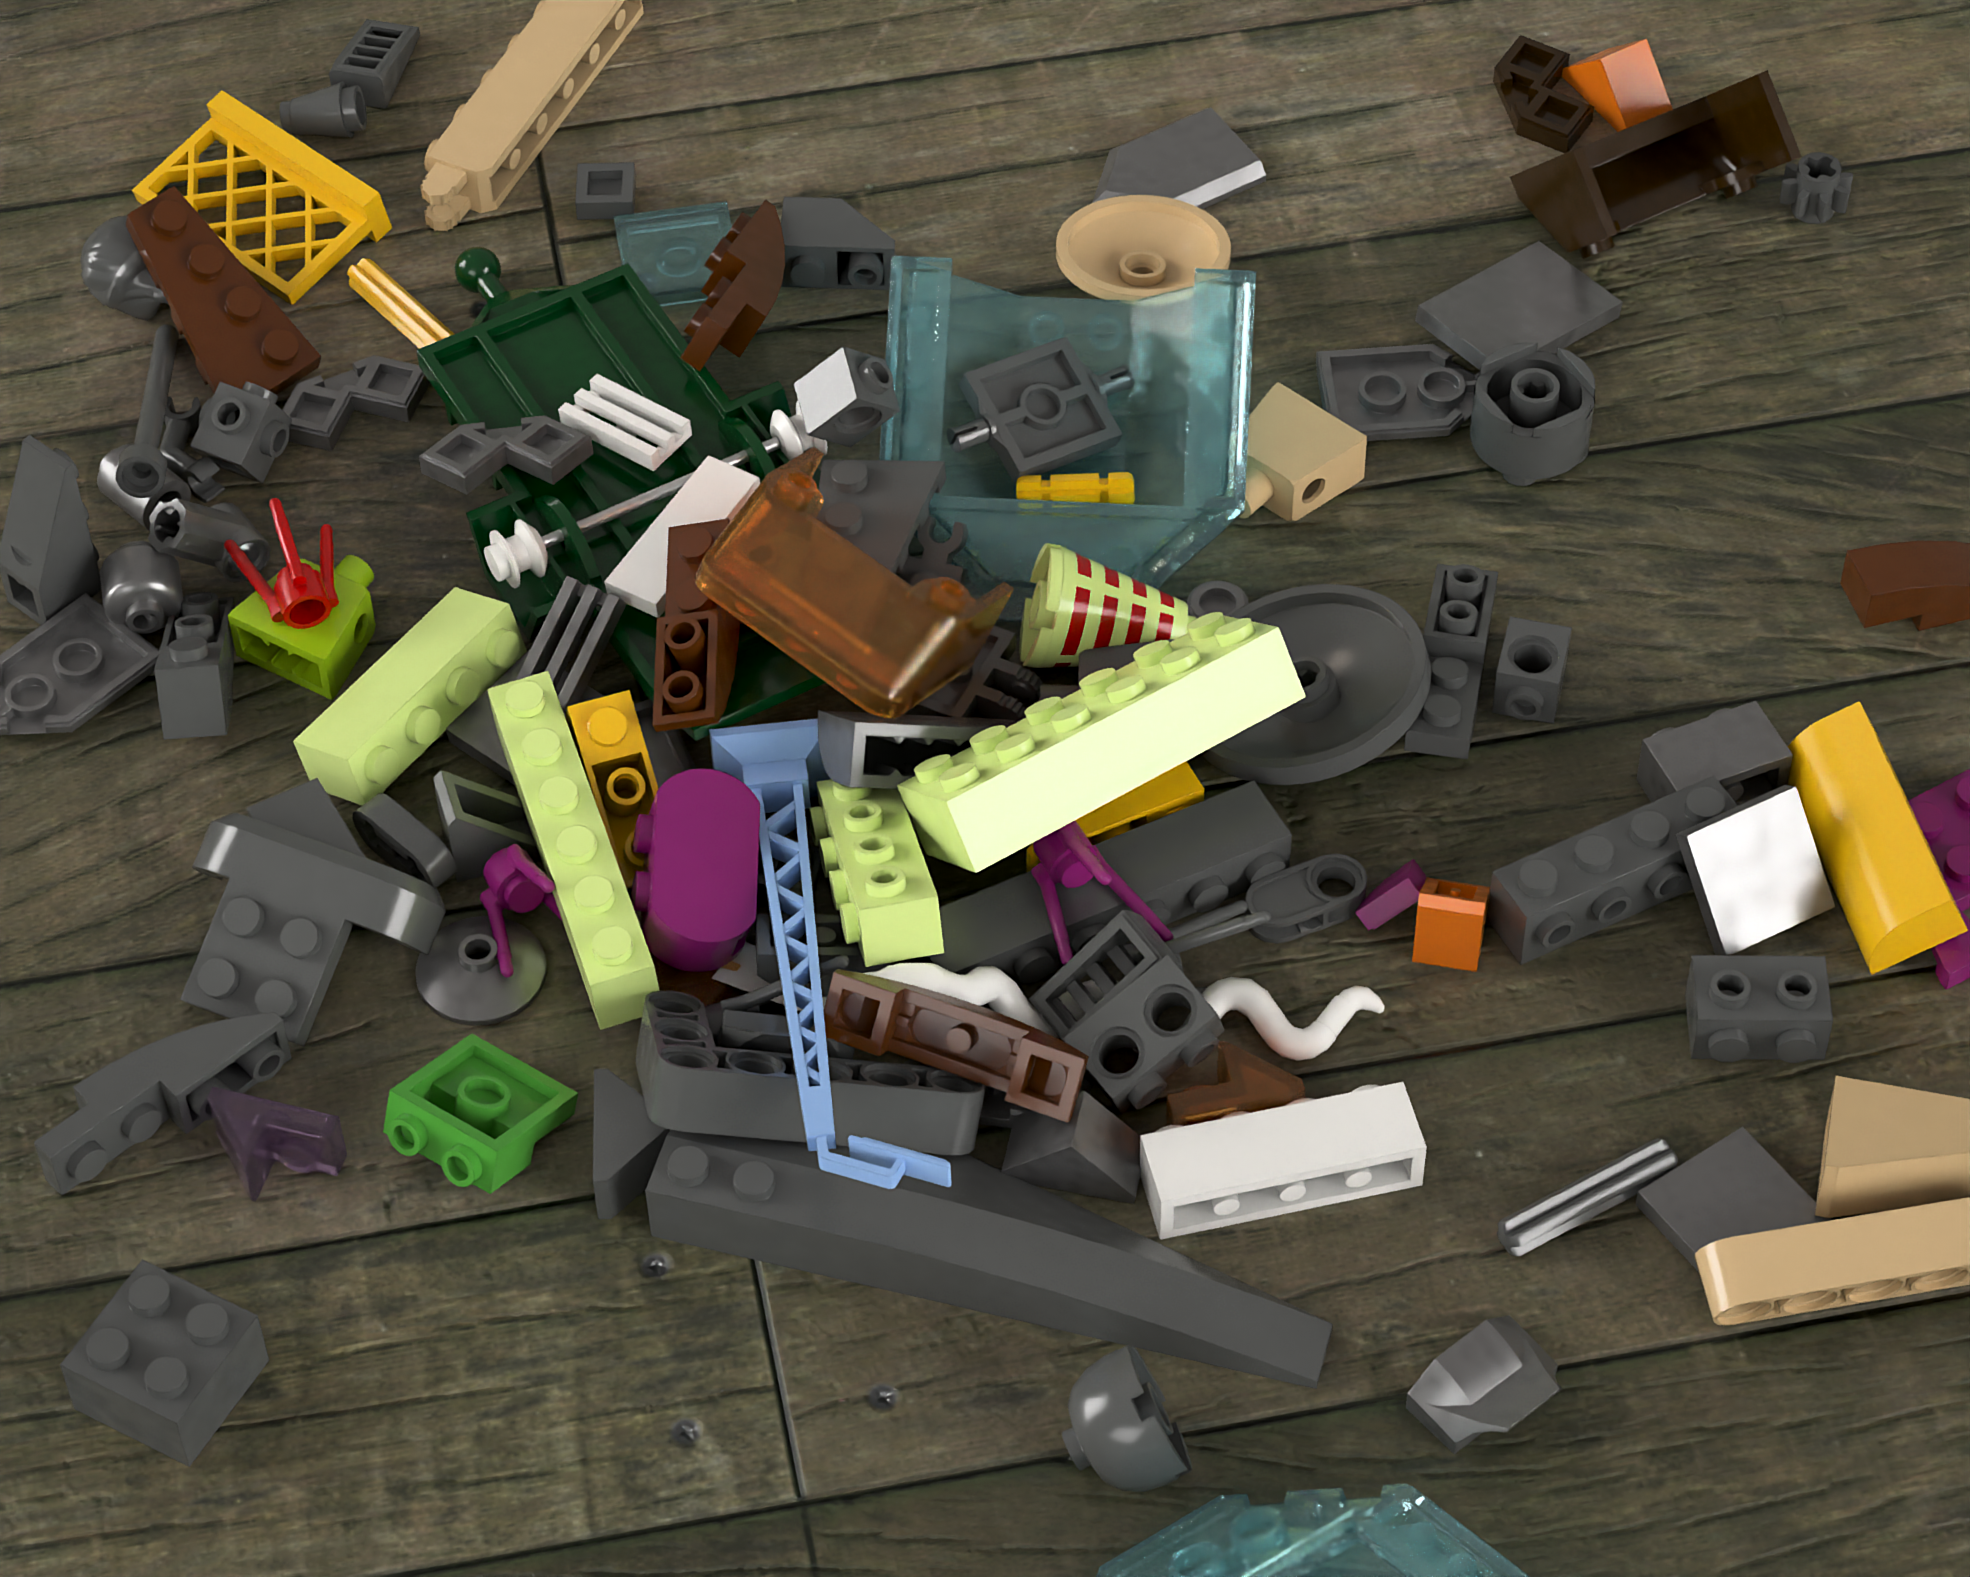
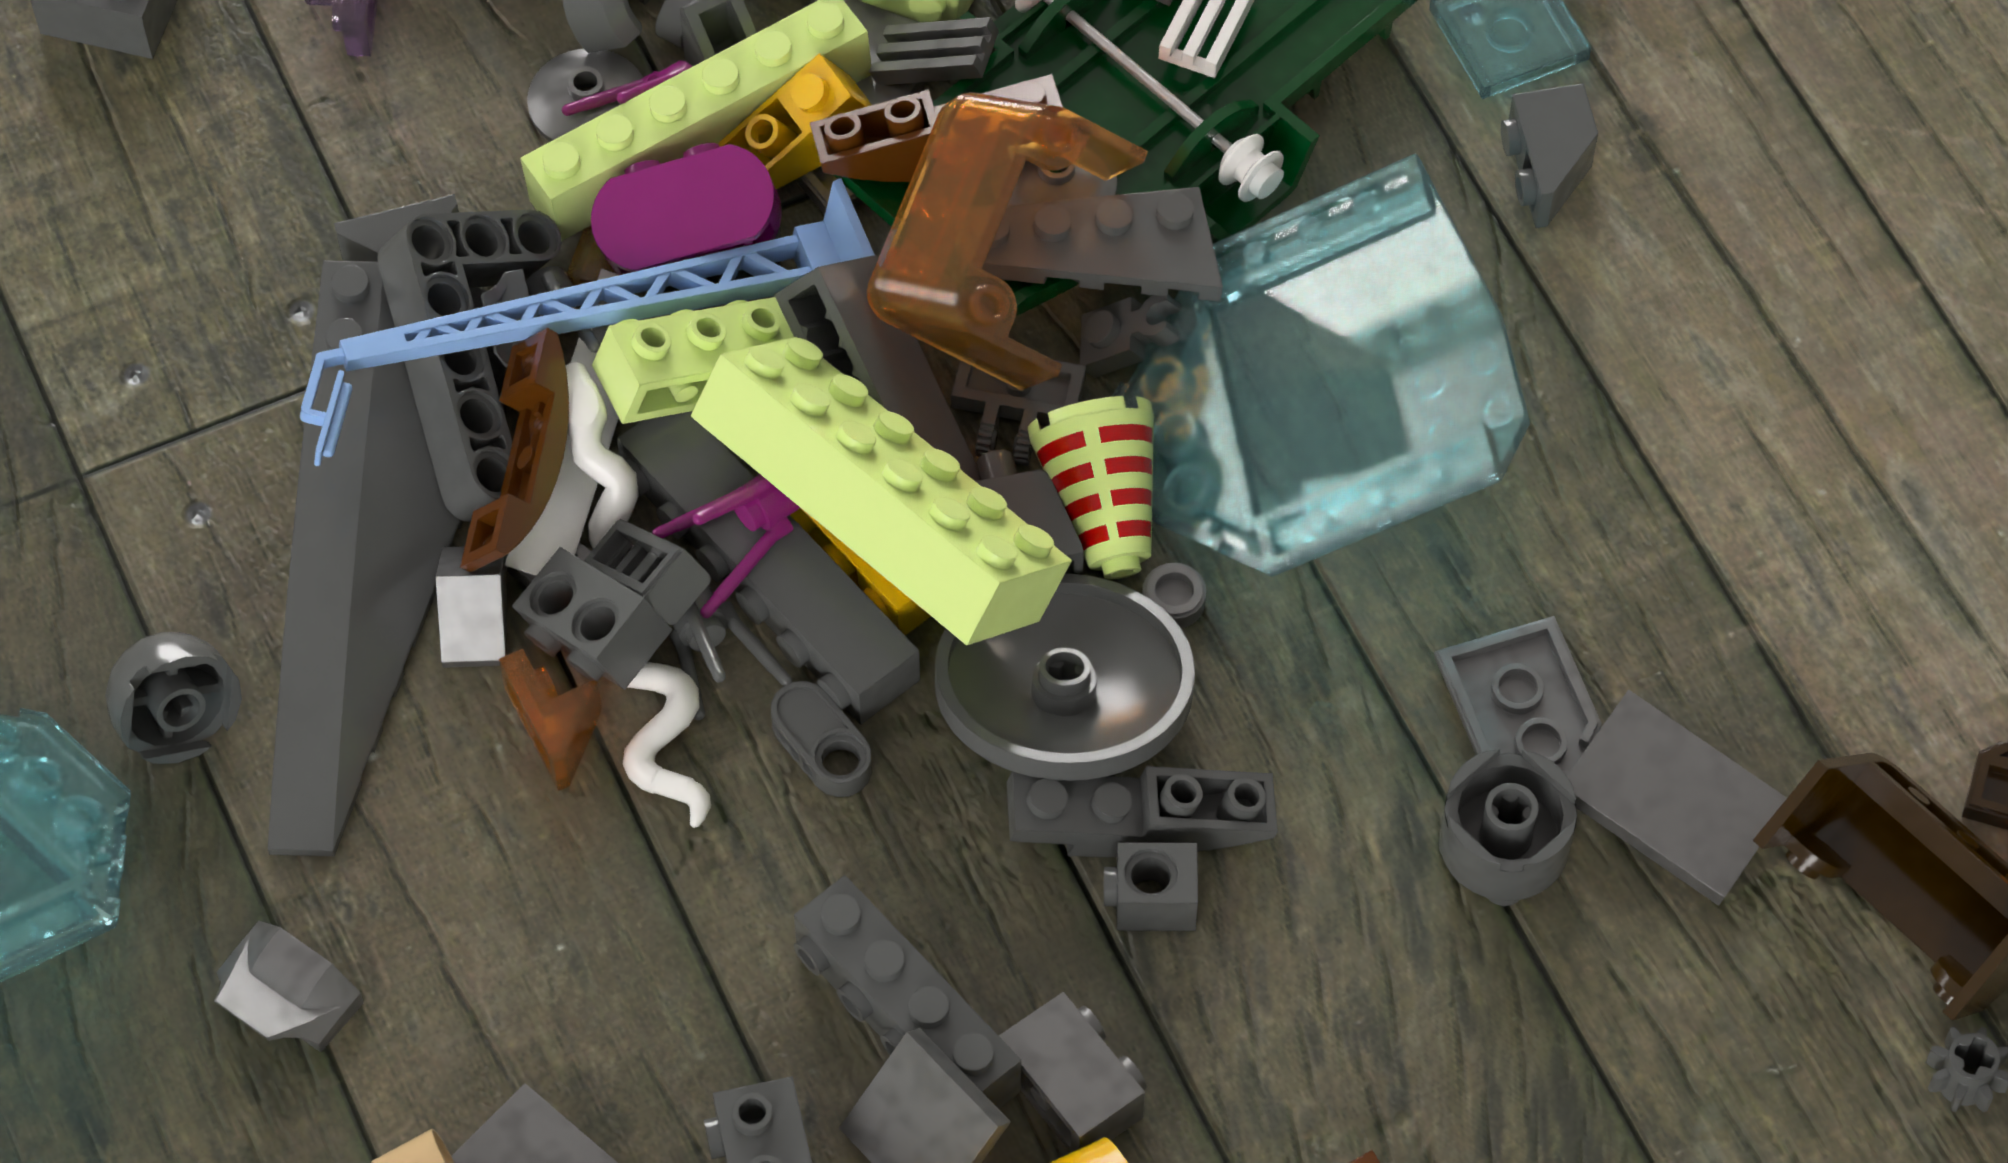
camera: 75 degrees right, 10 degrees up
bright green plate [383,1034,578,1194] -> none
white tile [604,455,762,618] -> none
reddish brown slope [680,199,785,371] -> none
dark grey brick [794,347,900,448] -> none
dark grey plate [947,337,1135,484] -> none
yellow axle [1016,472,1135,511] -> none
tan dish [1056,195,1231,309] -> none
flat silver tile [1092,107,1266,209] -> none
white brick [1140,1082,1427,1240] -> none
tan torso [1223,382,1367,521] -> none
magenta tile [1355,859,1427,931] -> none
orange slope [1412,877,1490,972] -> none
dark grey axle [1497,1138,1678,1256] -> none

